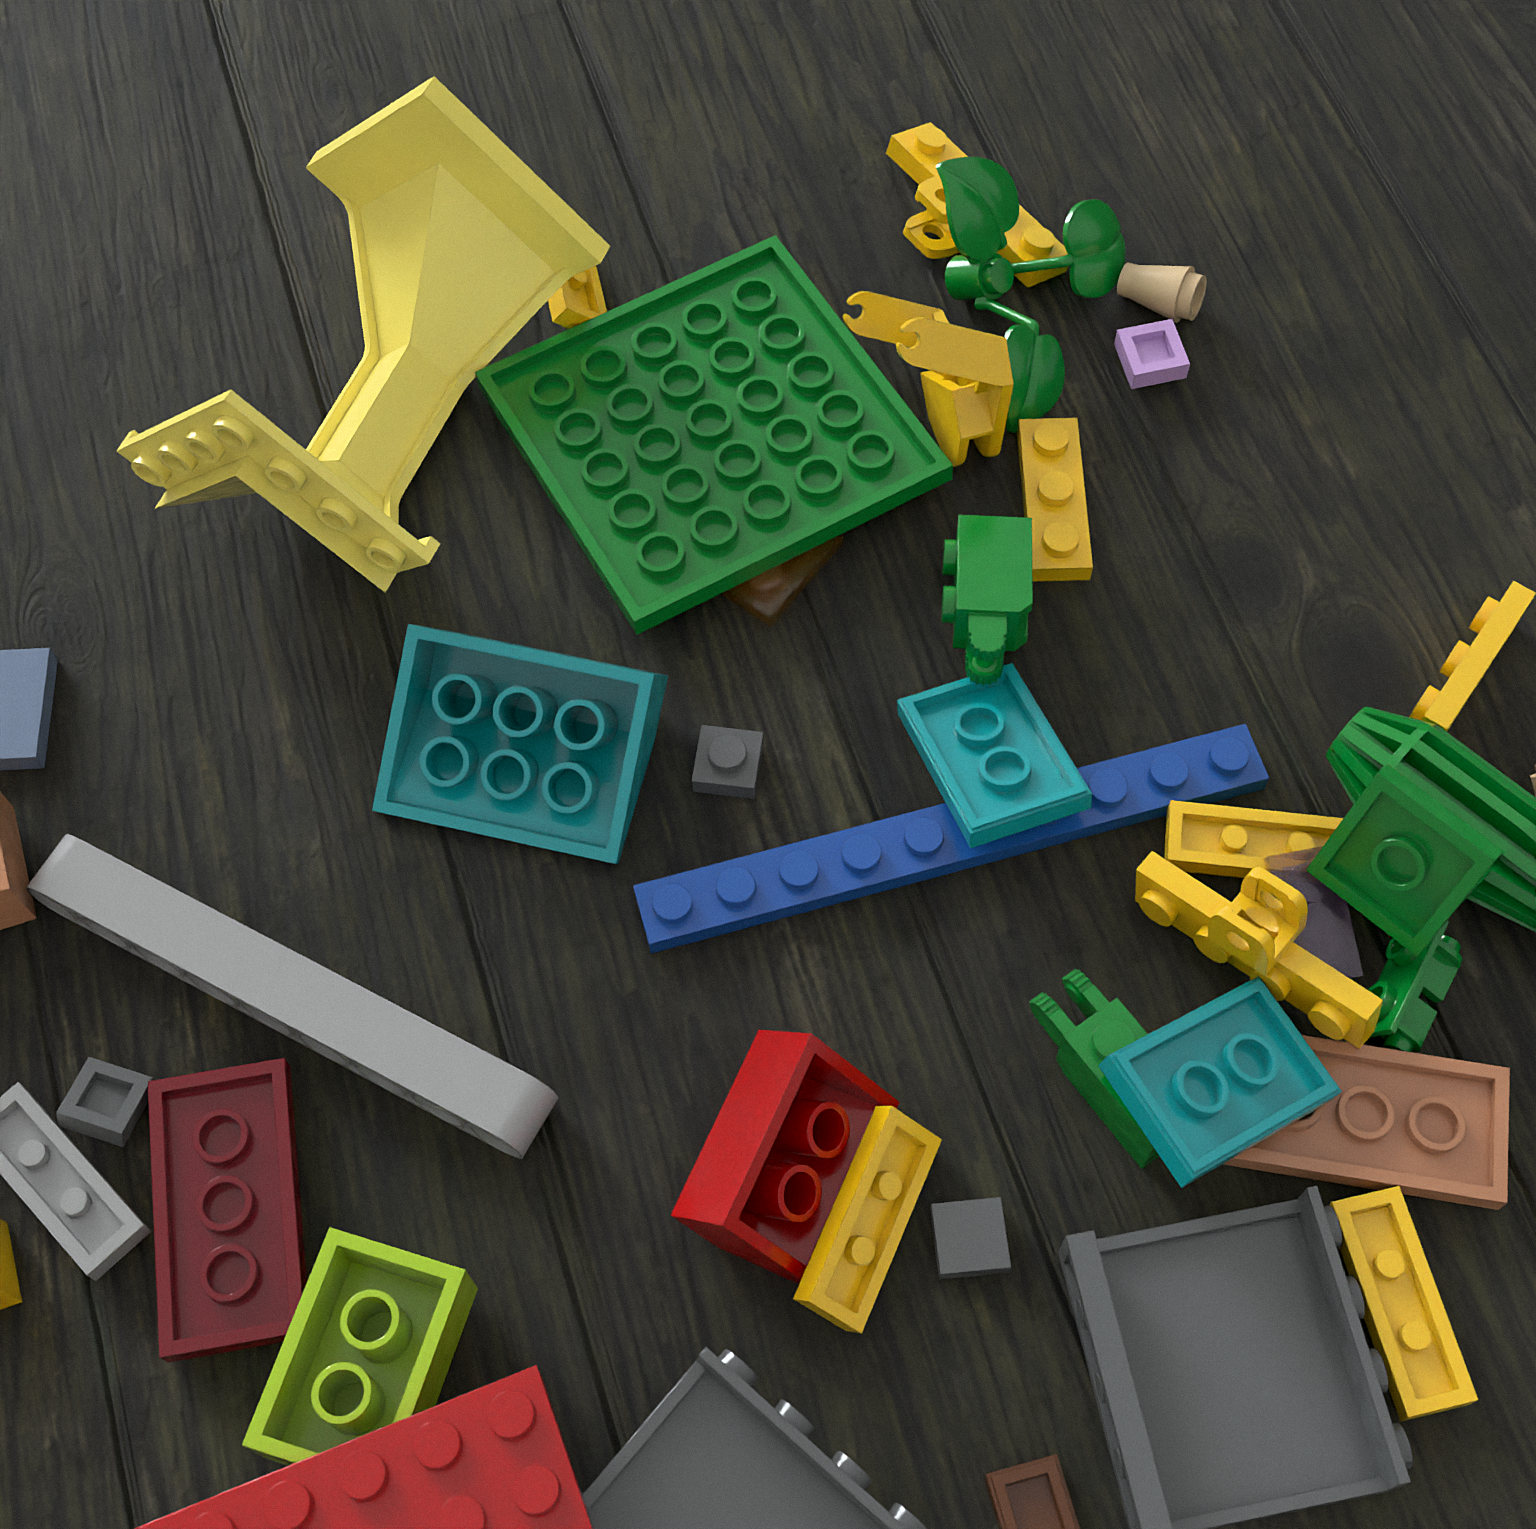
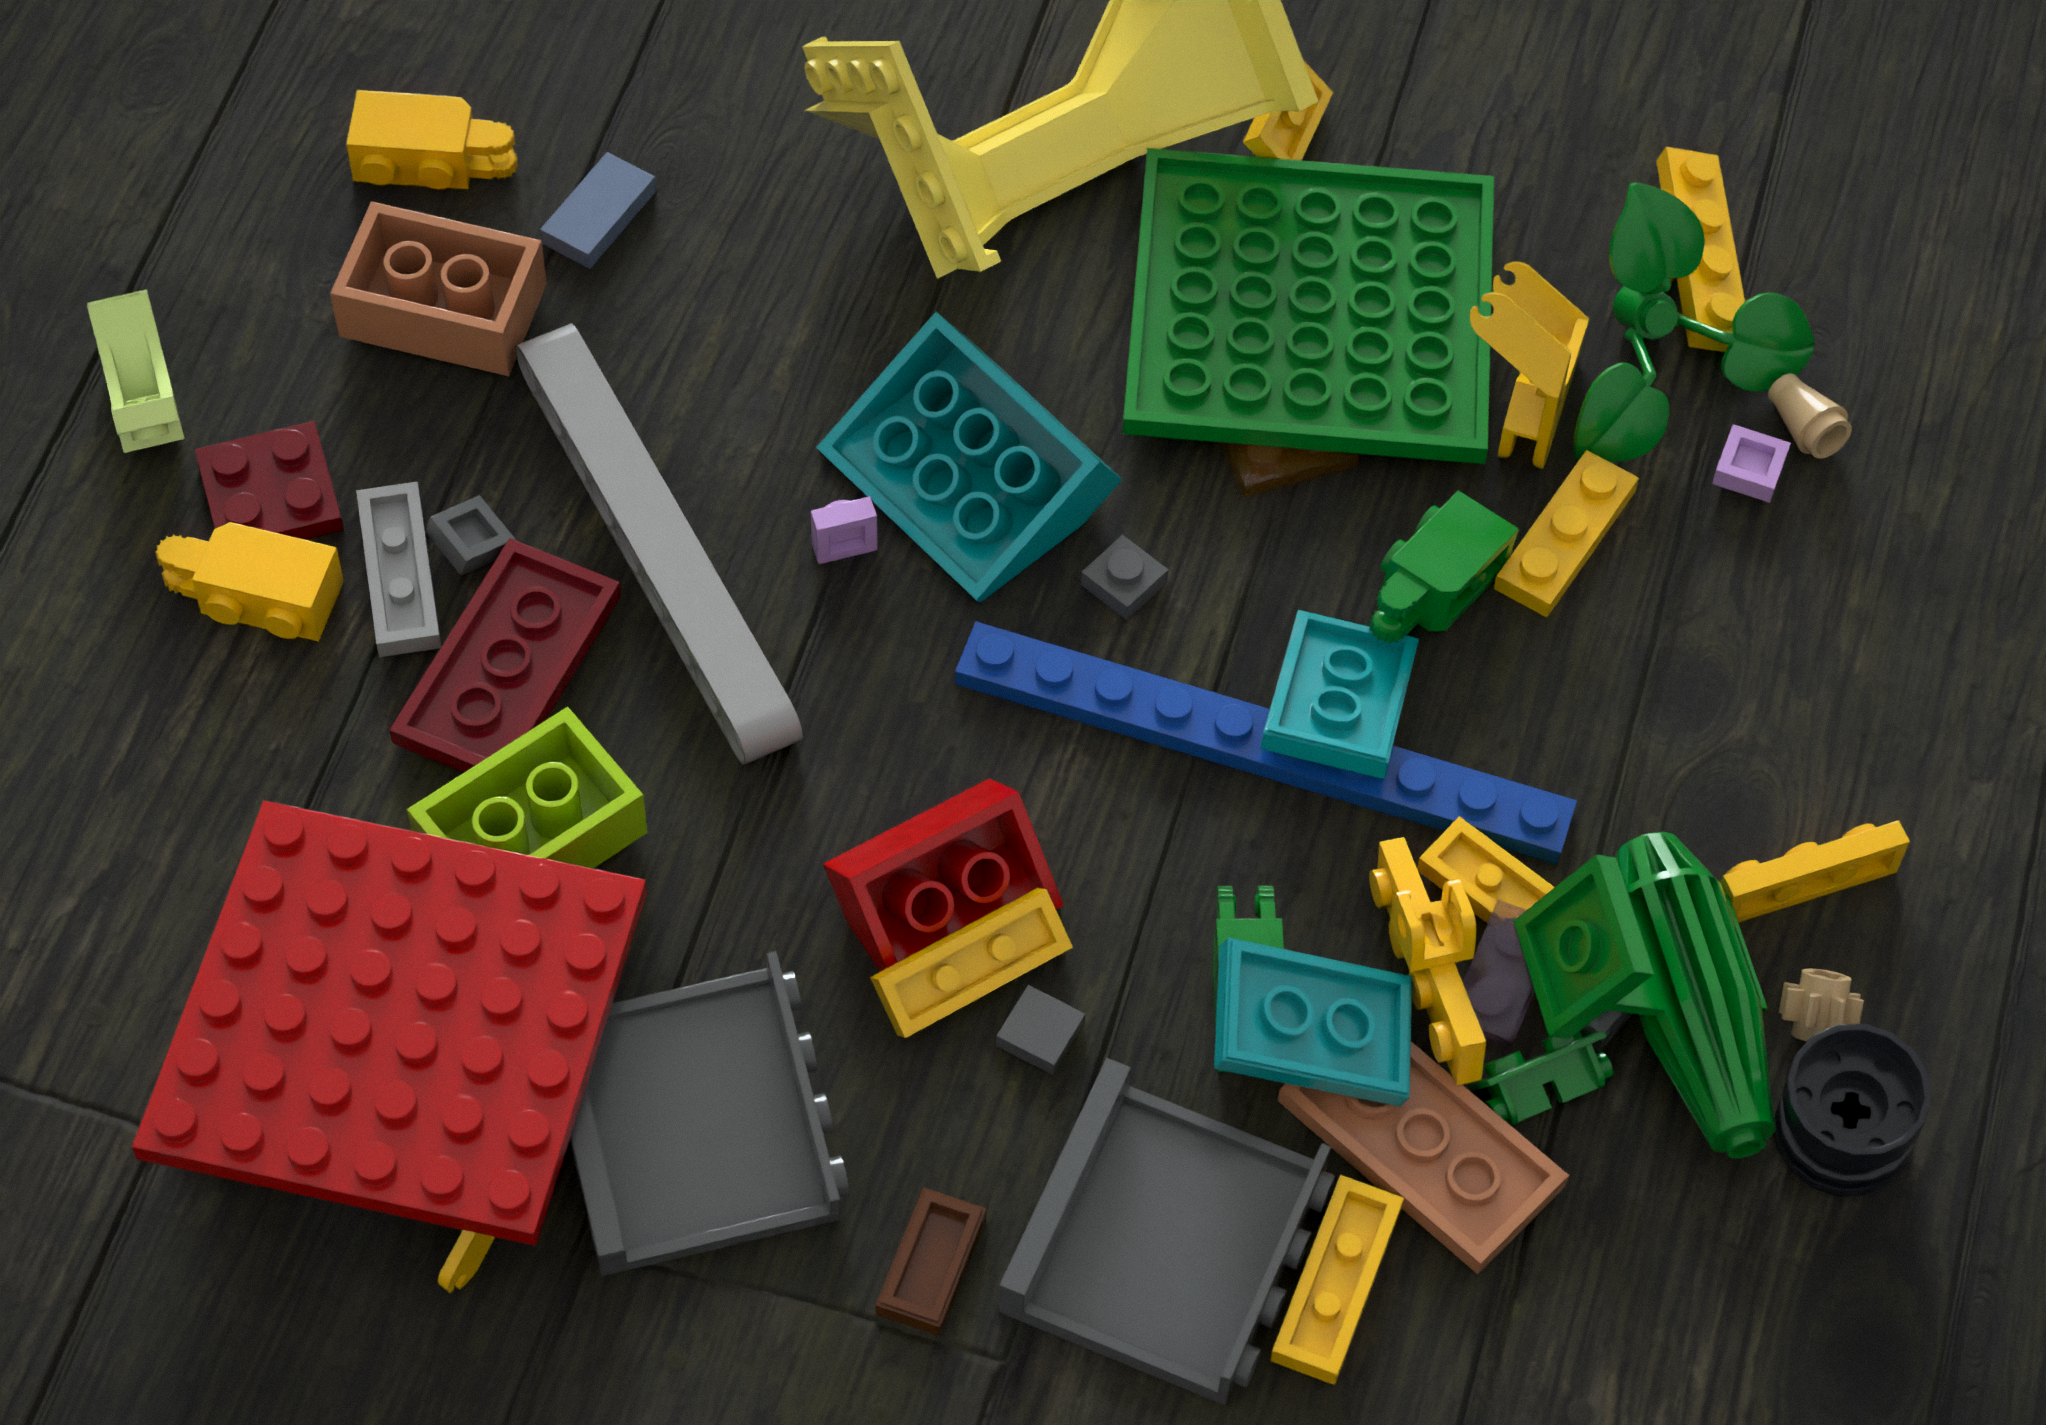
camera: 30 degrees right, 5 degrees down
none -> lavender plate [811,496,877,564]

